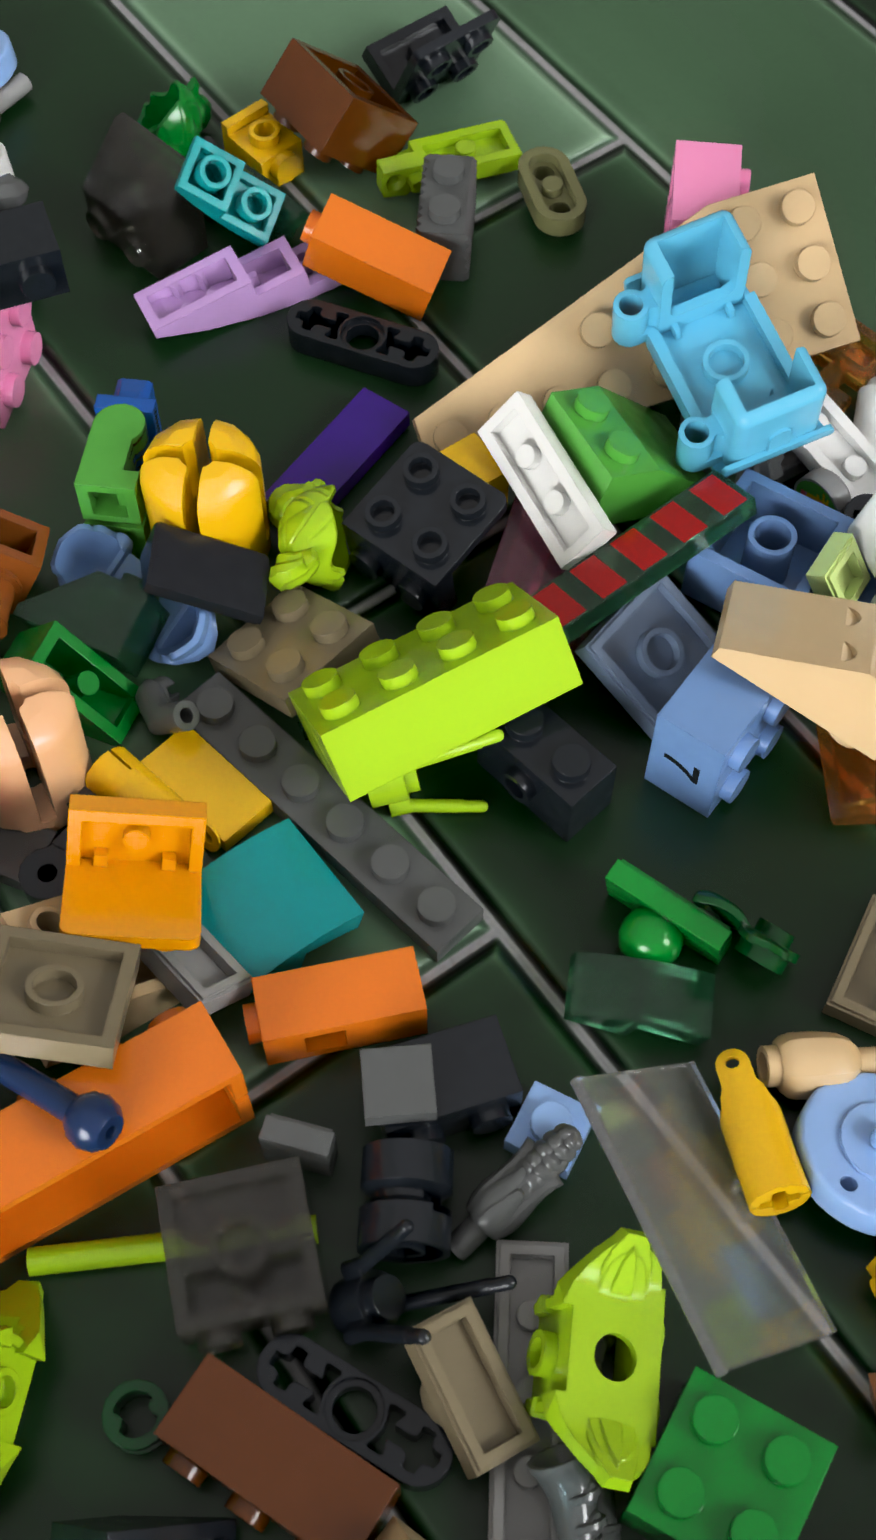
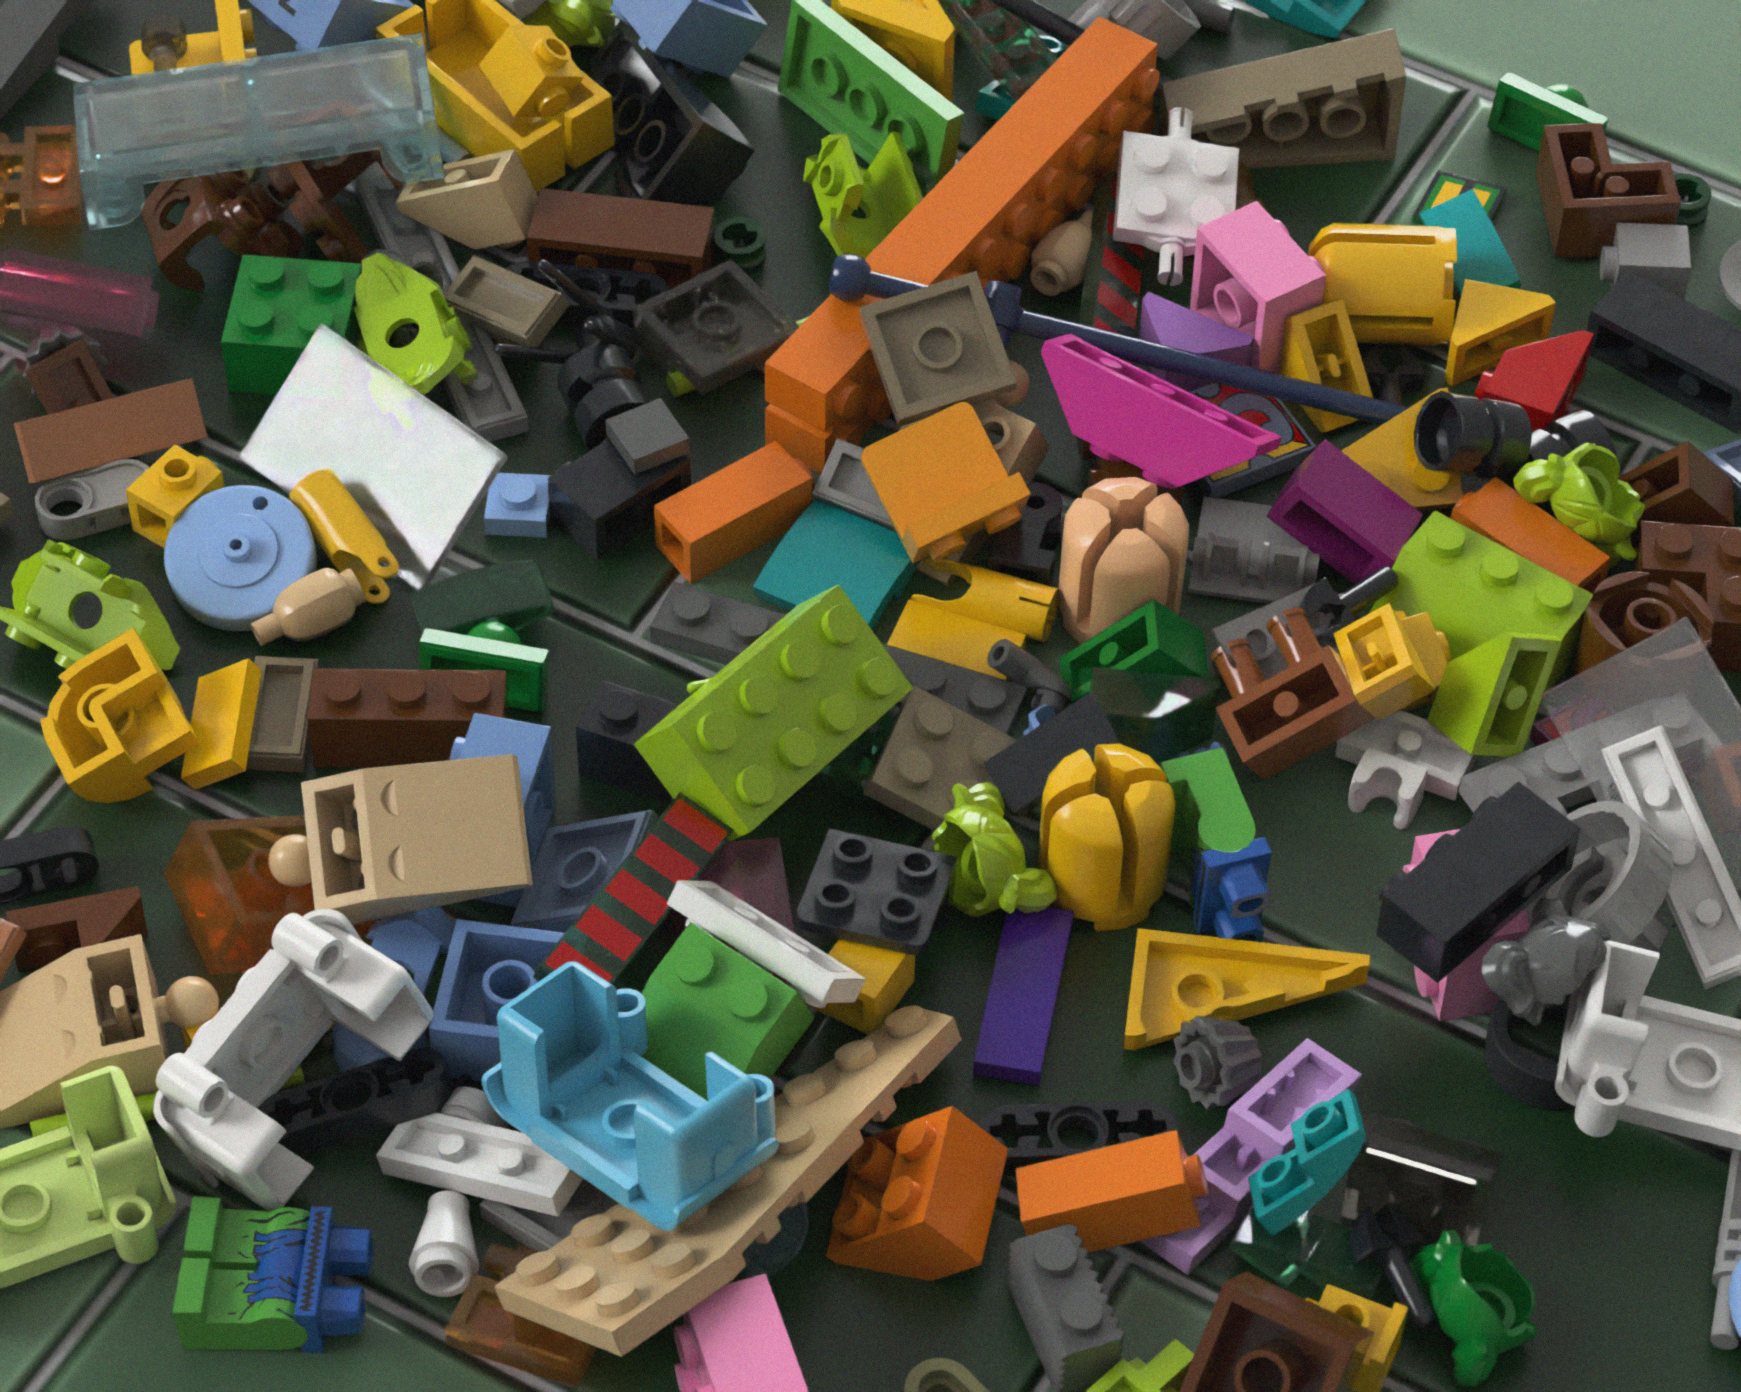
camera: 155 degrees right, 10 degrees down
dark grey tile [259,1113,338,1177] -> none
dark grey piece [451,1123,583,1261] -> none
dark green plate [692,890,800,975] -> none
yellowish green tile [805,532,871,601] -> none
none -> reddish brown brick [307,669,510,768]
none -> orange slope [826,1106,1008,1281]
none -> yellow wing [1124,928,1370,1051]
none -> dark grey piece [1173,1016,1262,1111]

